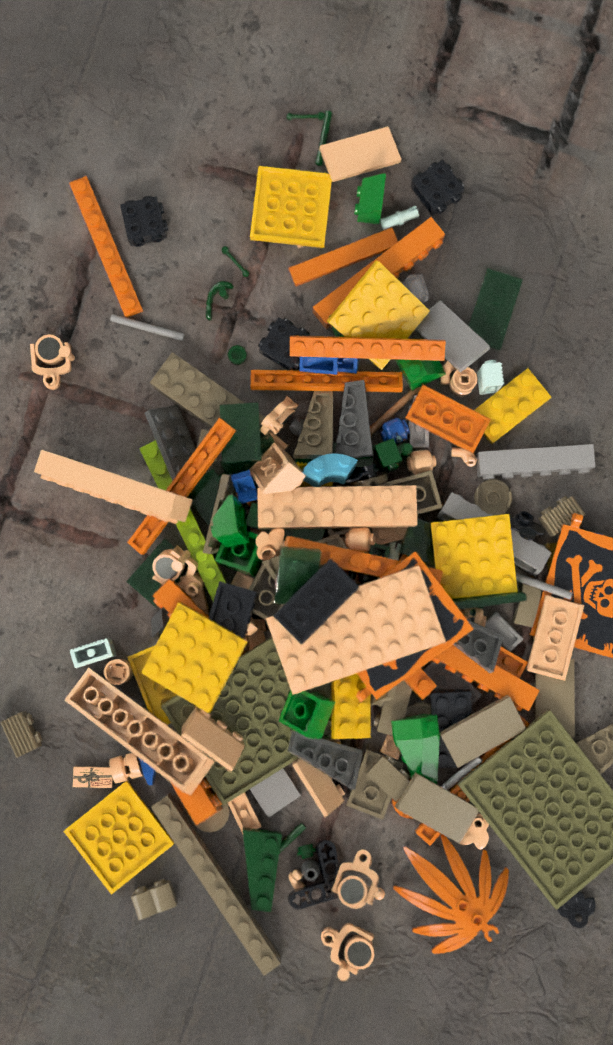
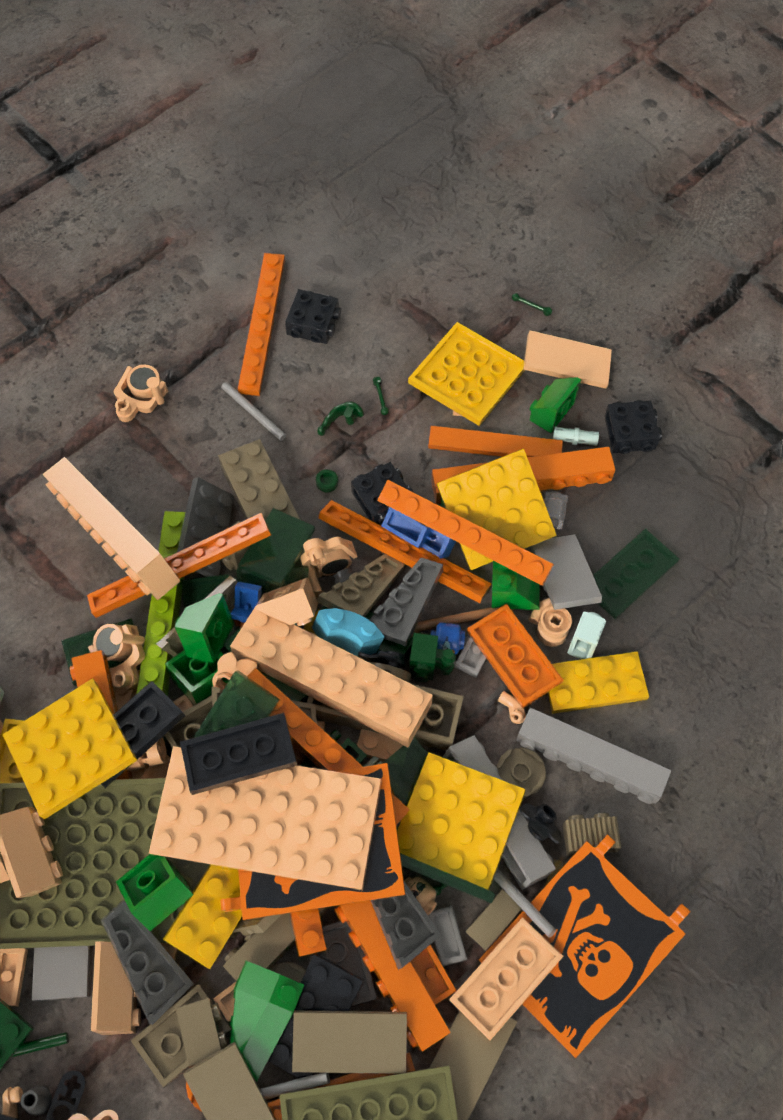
camera: 30 degrees right, 20 degrees down
dark green plate [297,844,316,859] -> none
dark green bar [315,111,333,166] -> none
light nougat head [345,527,375,552] -> none
light nougat head [407,450,436,475] -> none

